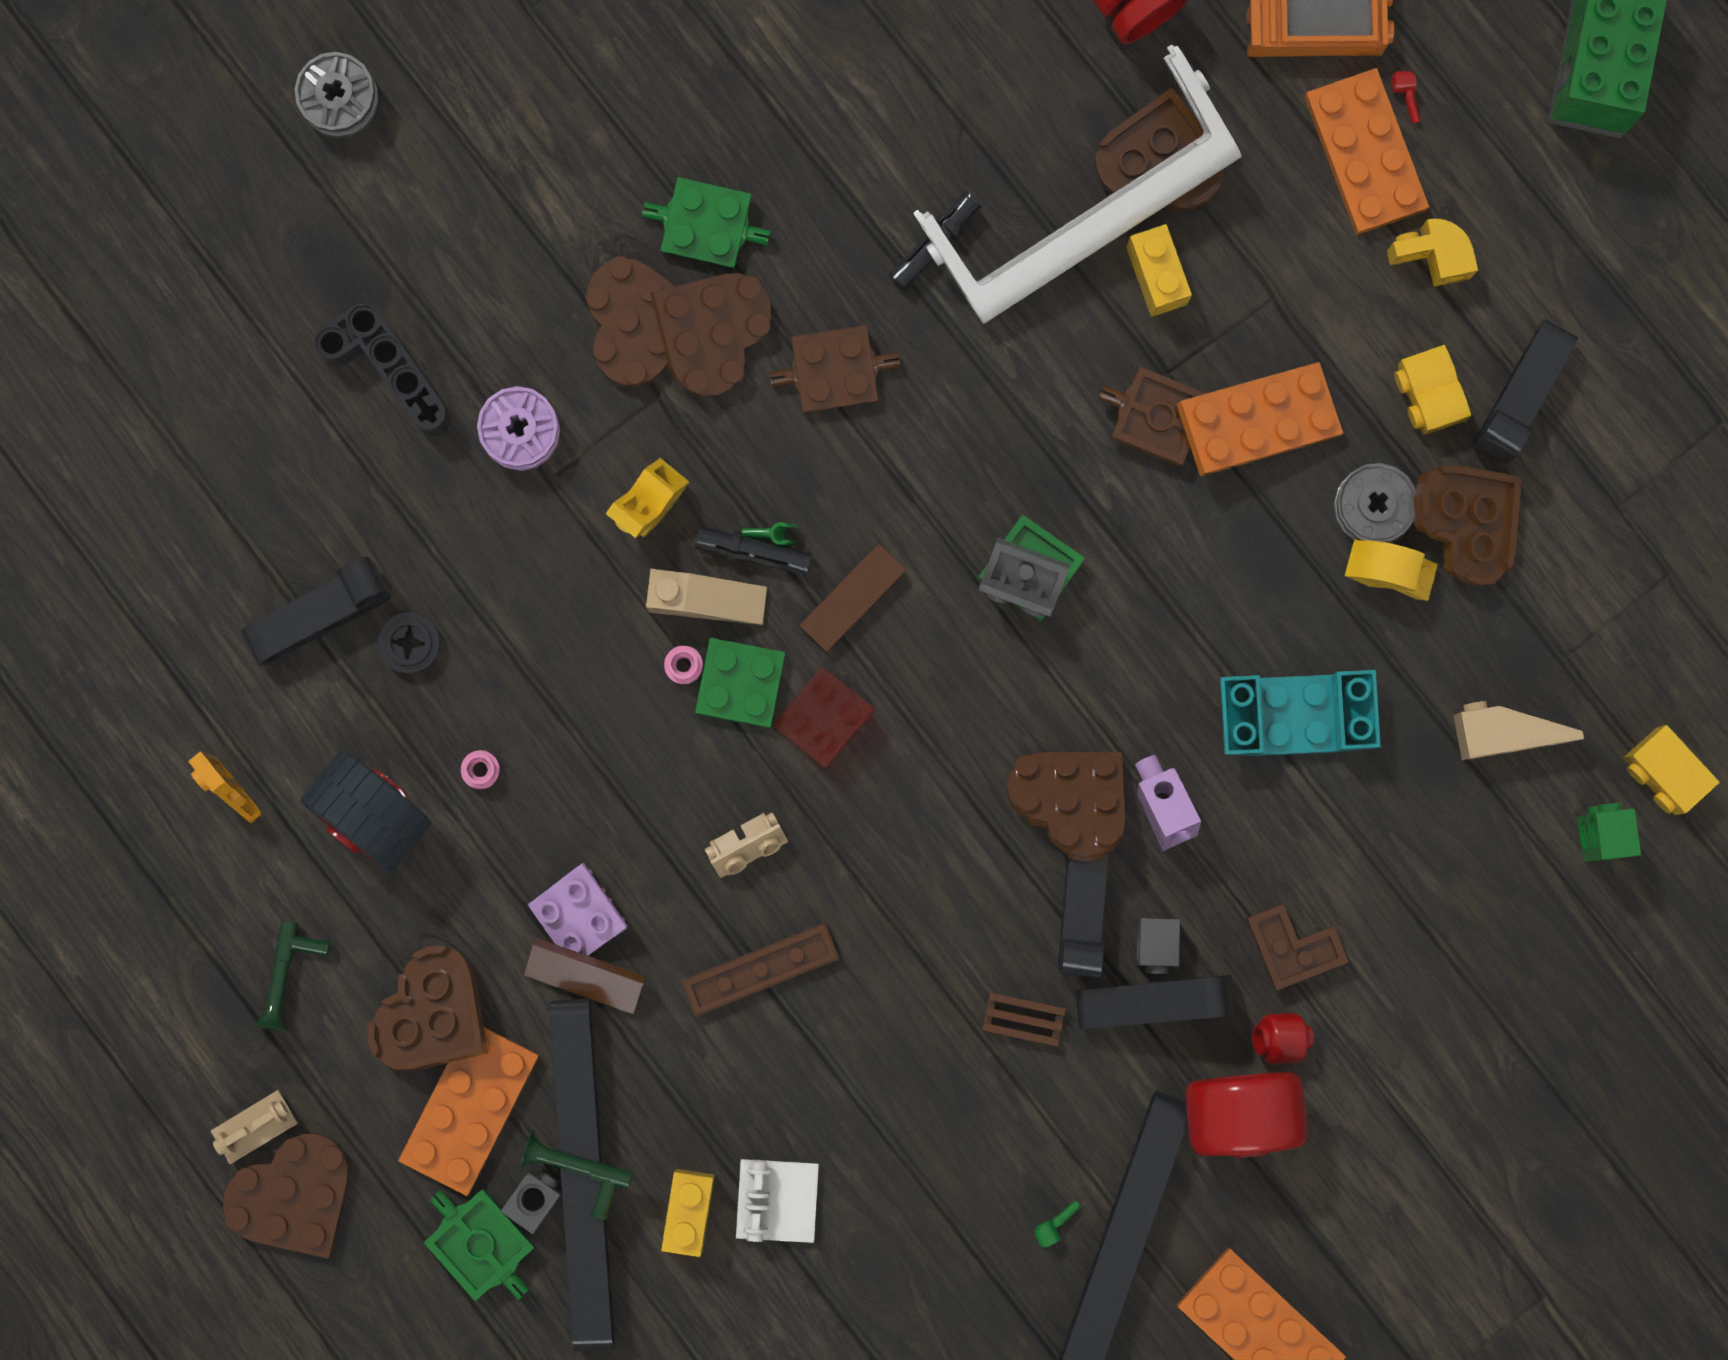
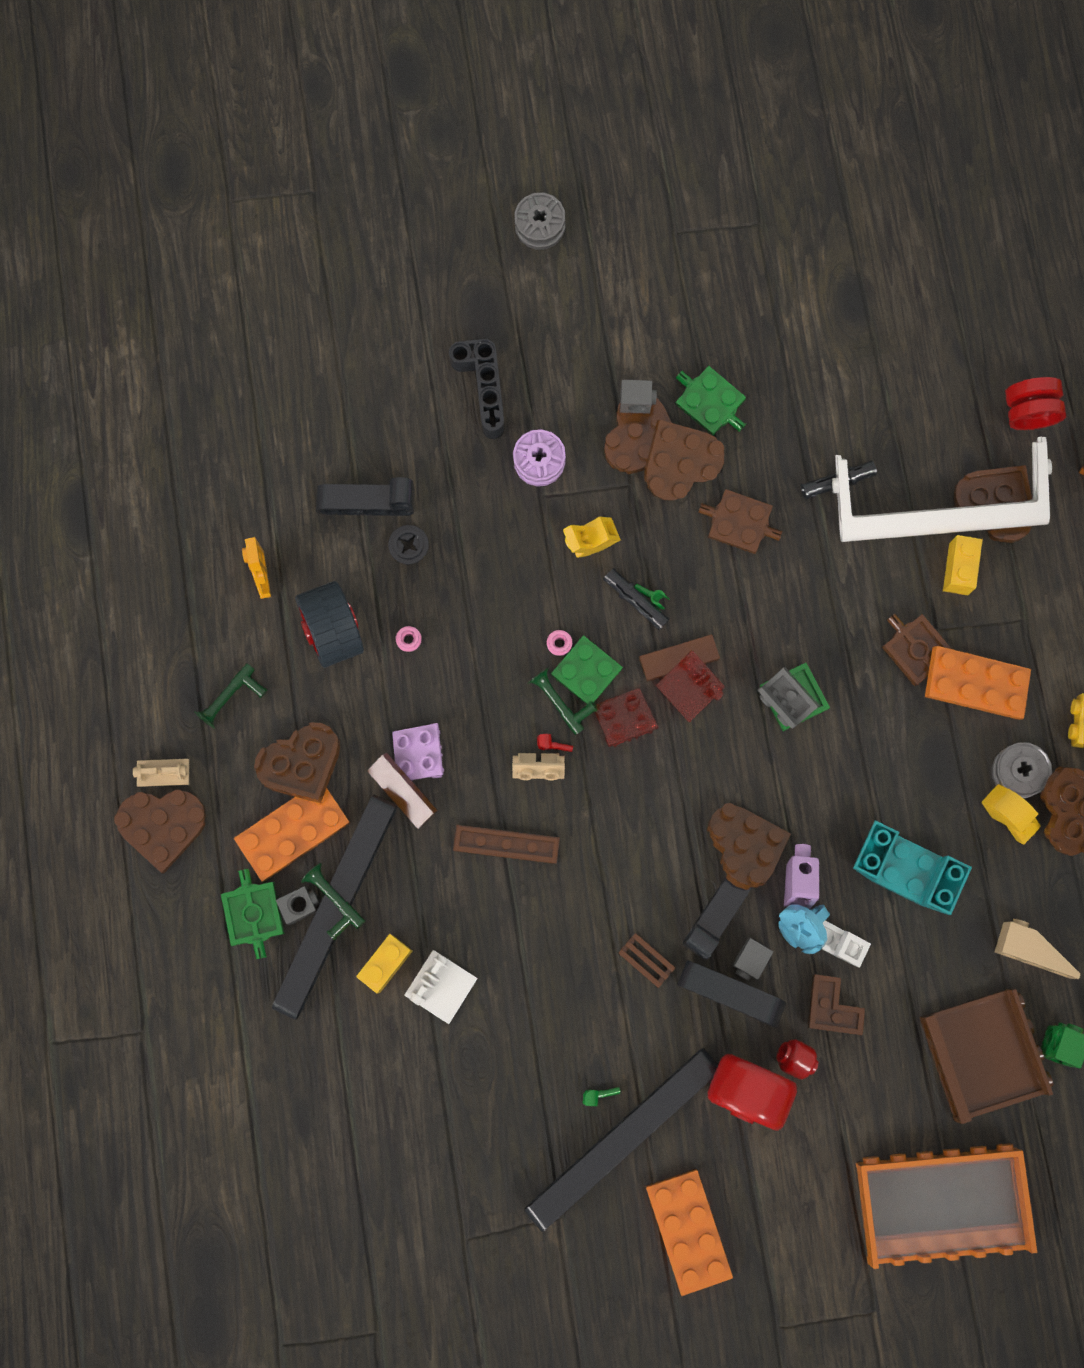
camera: 30 degrees right, 5 degrees down
tan slope [646,569,767,625] -> none
none -> dark green piece [527,668,598,735]
none -> red hand [537,734,573,752]
none -> dark grey brick [620,380,657,413]
none -> clear red hinge [656,650,725,722]
none -> medium azure tile [778,904,830,954]
none -> white slope [822,921,871,968]
none -> clear window [856,1144,1037,1269]
none -> reddish brown panel [919,989,1053,1124]

